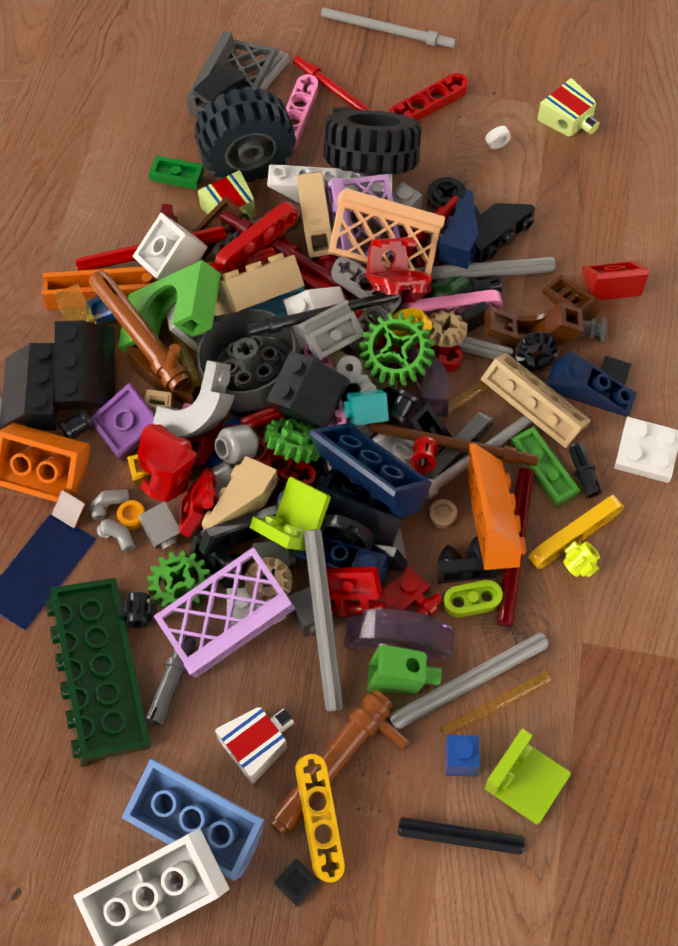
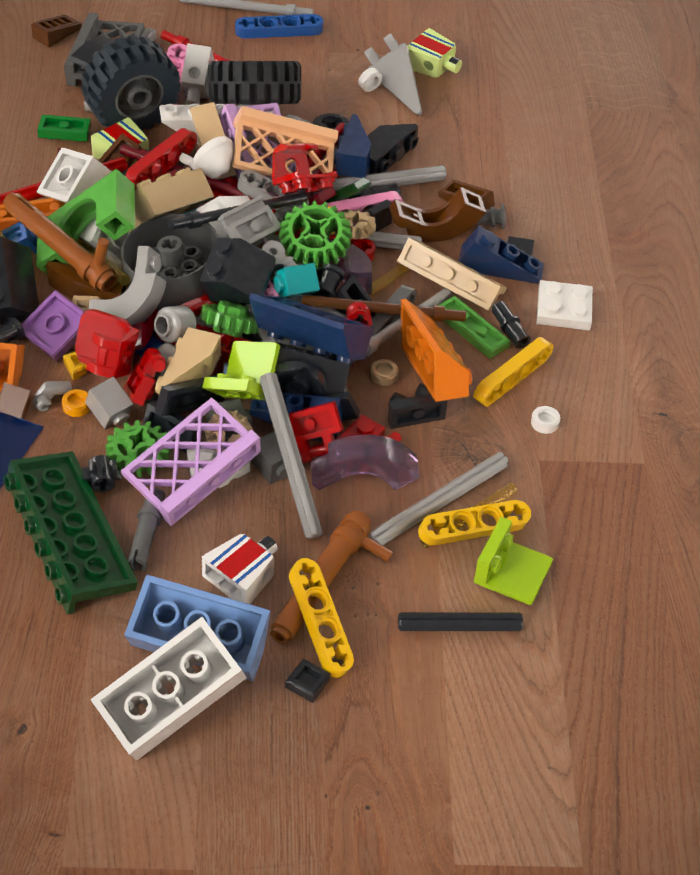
camera: 15 degrees left, 15 degrees down
light grey arm [97,519,136,553] -> none
bright green torso [367,644,442,695] -> none
red beam [388,73,468,121] -> none
lime plate [443,580,503,618] -> none
blue brick [445,735,480,776] -> none
dark red axle [497,467,534,627] -> none
black gear [515,331,558,372] -> none
neon yellow gear [563,541,600,577] -> none
red slope [582,261,649,300] -> none
none -> reddish brown slope [31,15,82,47]
none -> white hat [179,136,234,179]
none -> white torso [181,44,215,105]
none -> blue beam [235,14,323,39]
none -> light grey flag [364,33,423,116]
none -> yellow beam [418,500,531,545]
none -> white tile [531,406,561,434]

